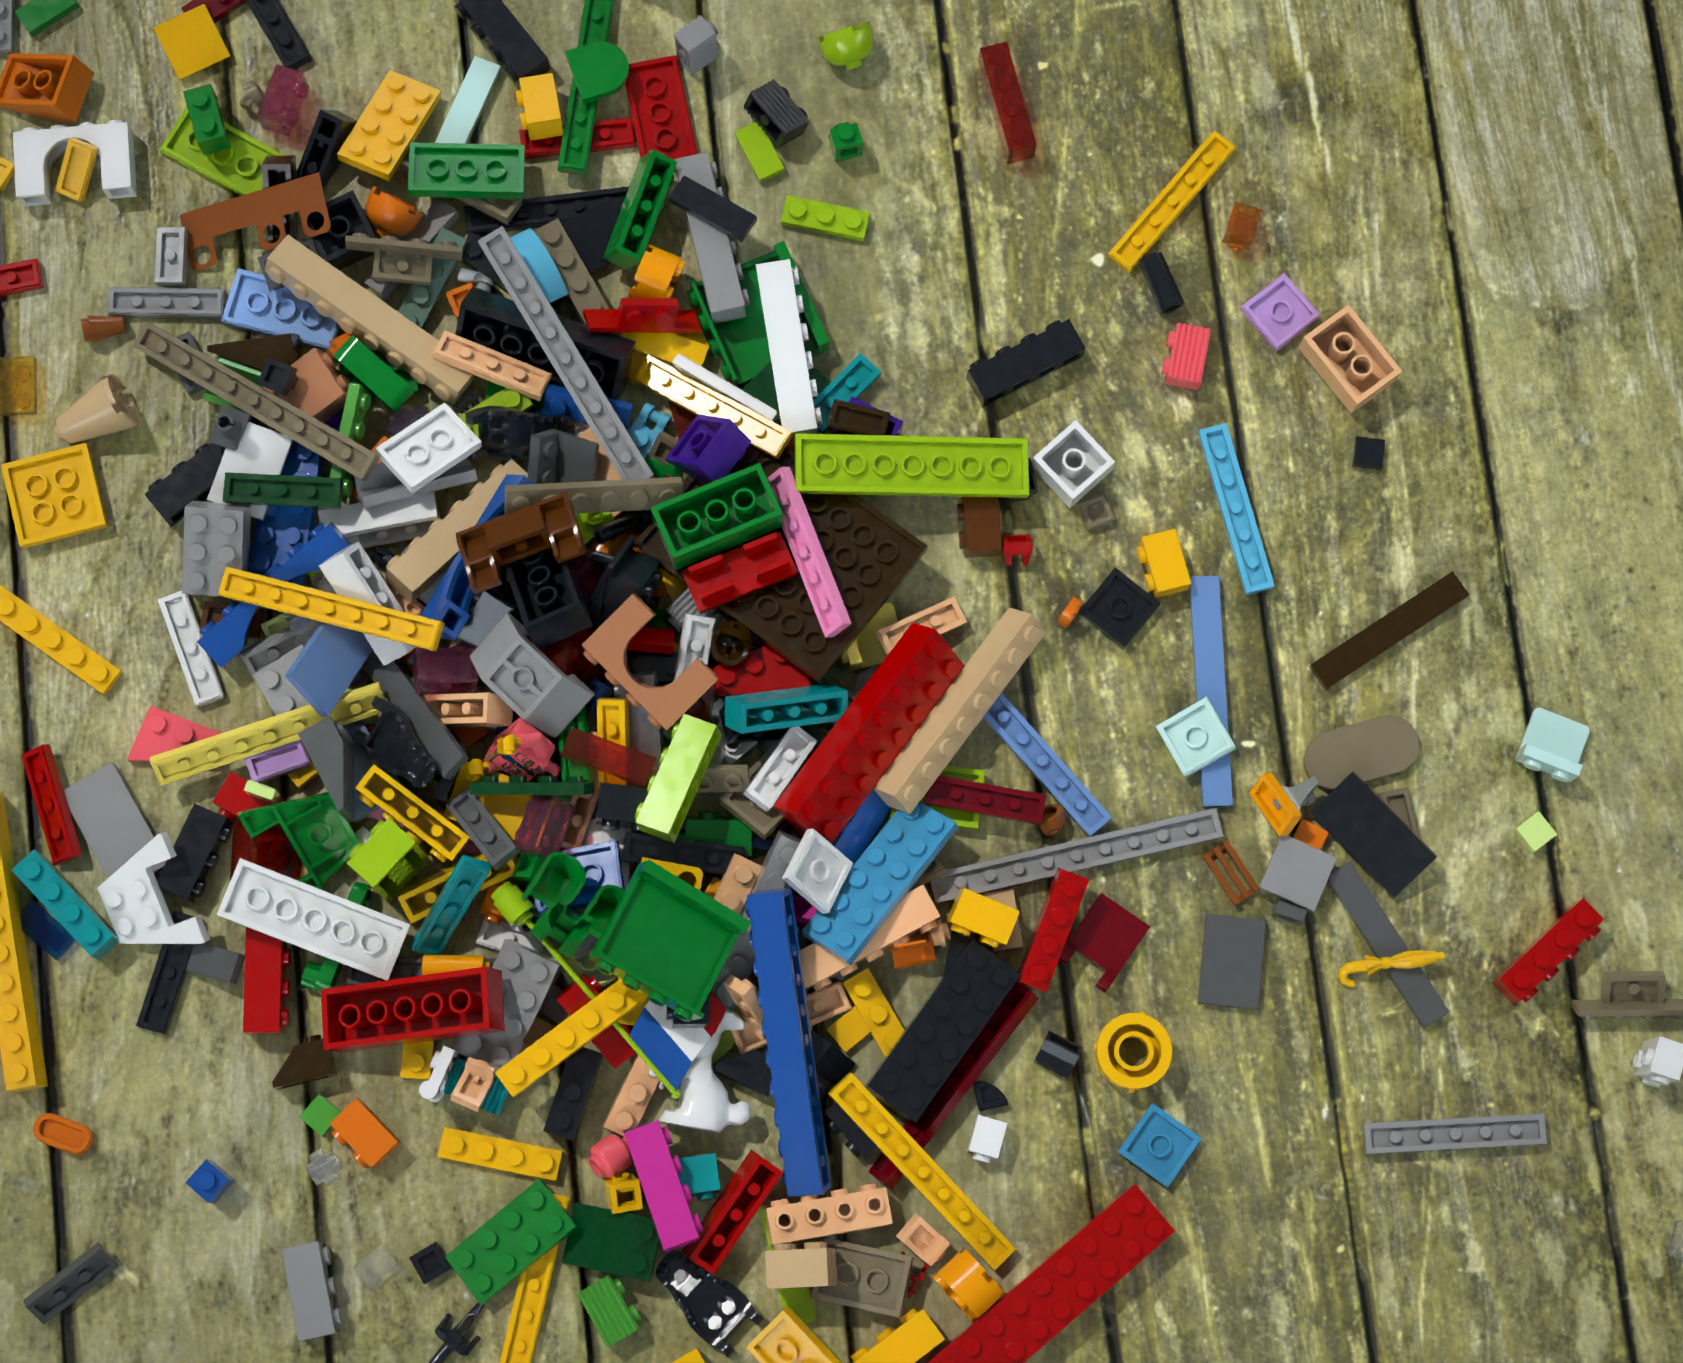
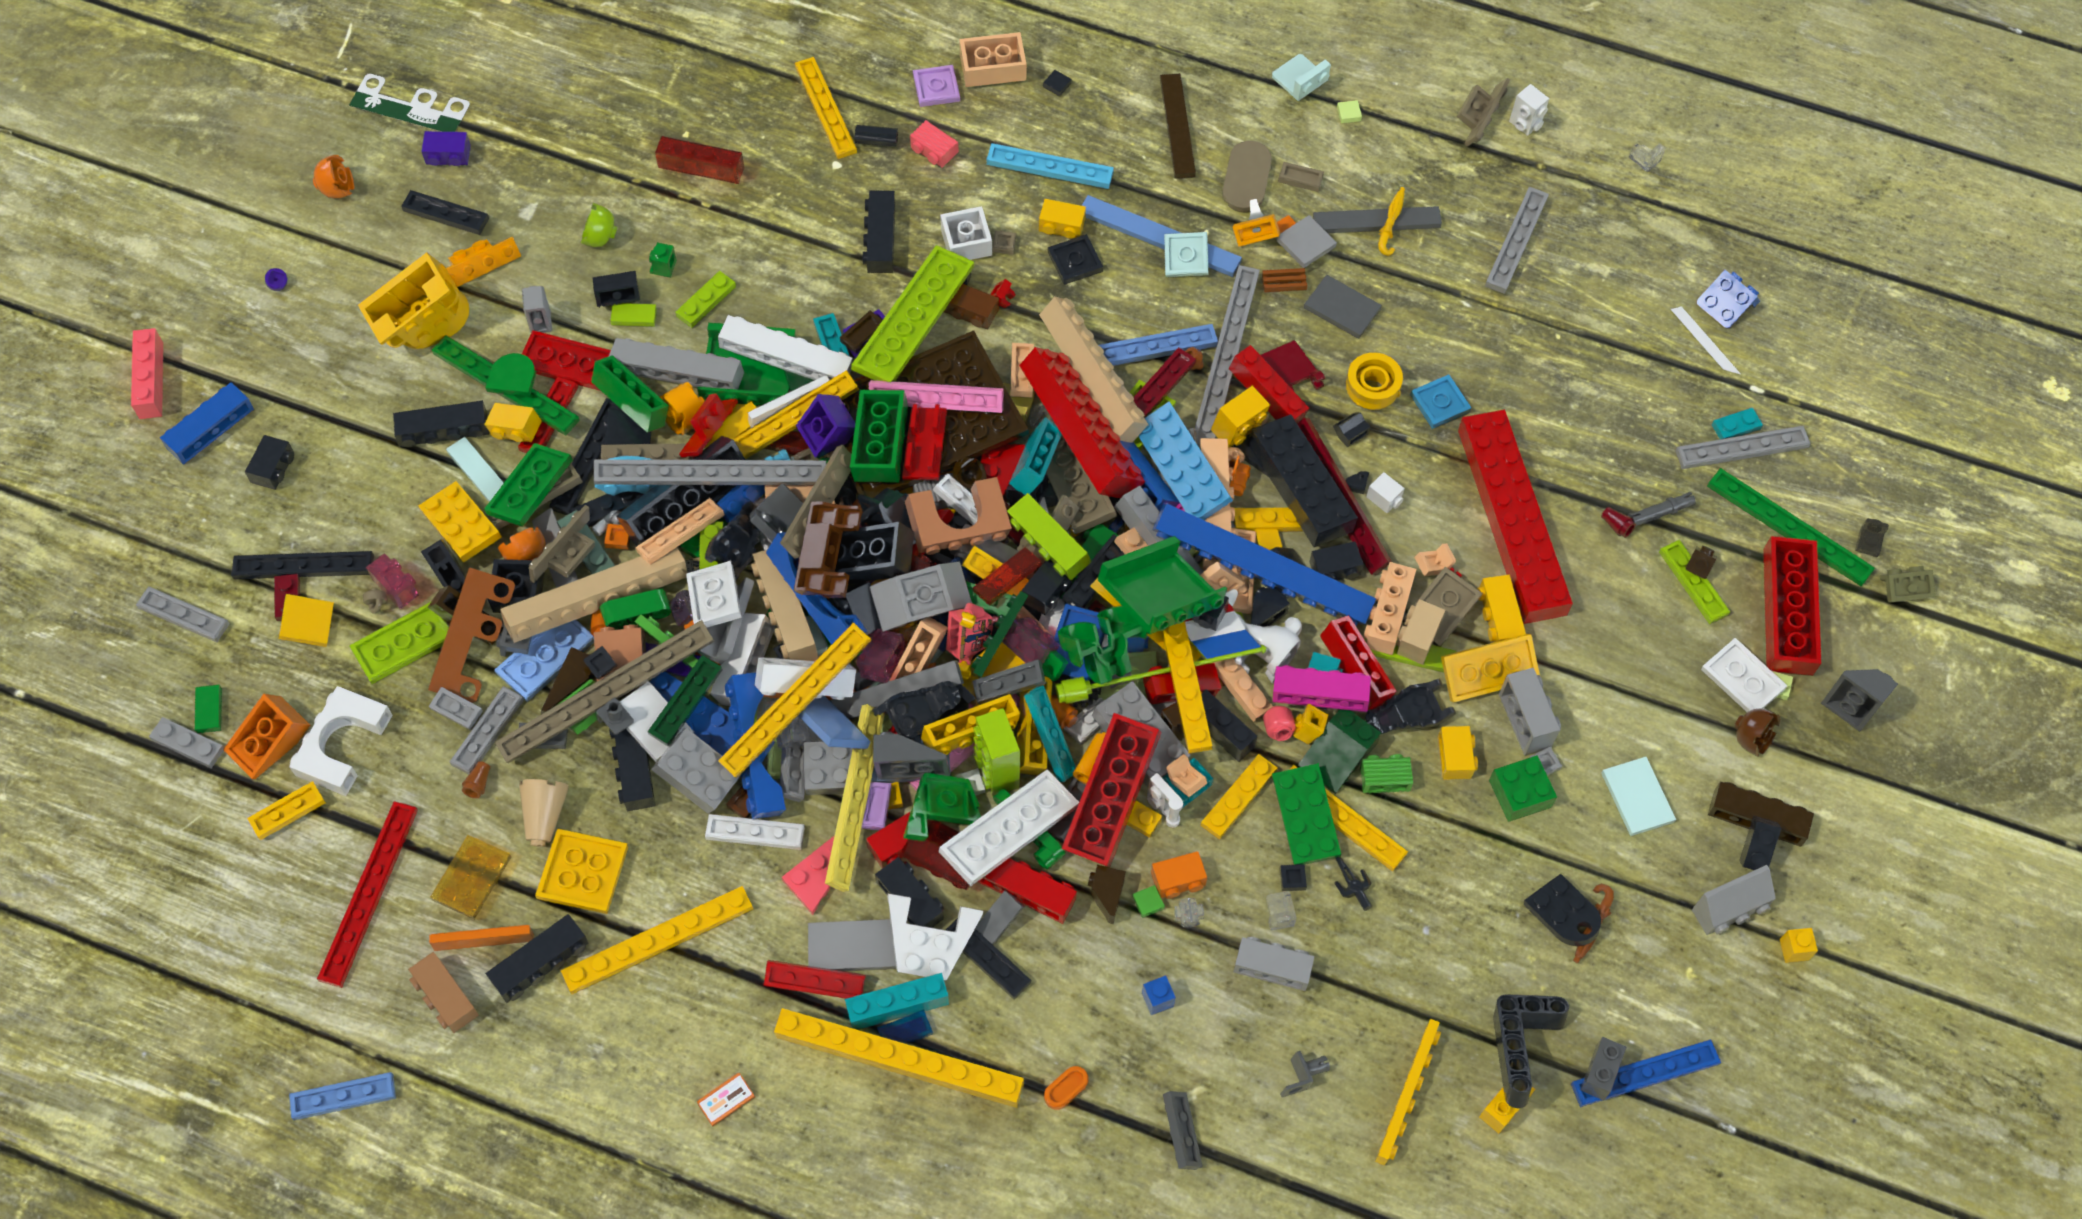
camera: 60 degrees left, 15 degrees down
yellow tile [55,137,99,202] -> none
green brick [183,84,231,156] -> none
yellowish green tile [244,780,280,804] -> none
black tile [669,175,757,243] -> none
white plate [743,726,817,812] -> none
white tile [782,828,854,914] -> none
yellow plate [828,1072,1016,1271] -> none
light orange brick [932,1248,1005,1323] -> none
orange tile [1057,596,1083,629] -> none
clear orange brick [1222,202,1262,250] -> none
dark grey tile [1271,900,1307,926] -> none
black tile [1310,771,1438,898] -> none
red brick [1491,898,1605,1004] -> none

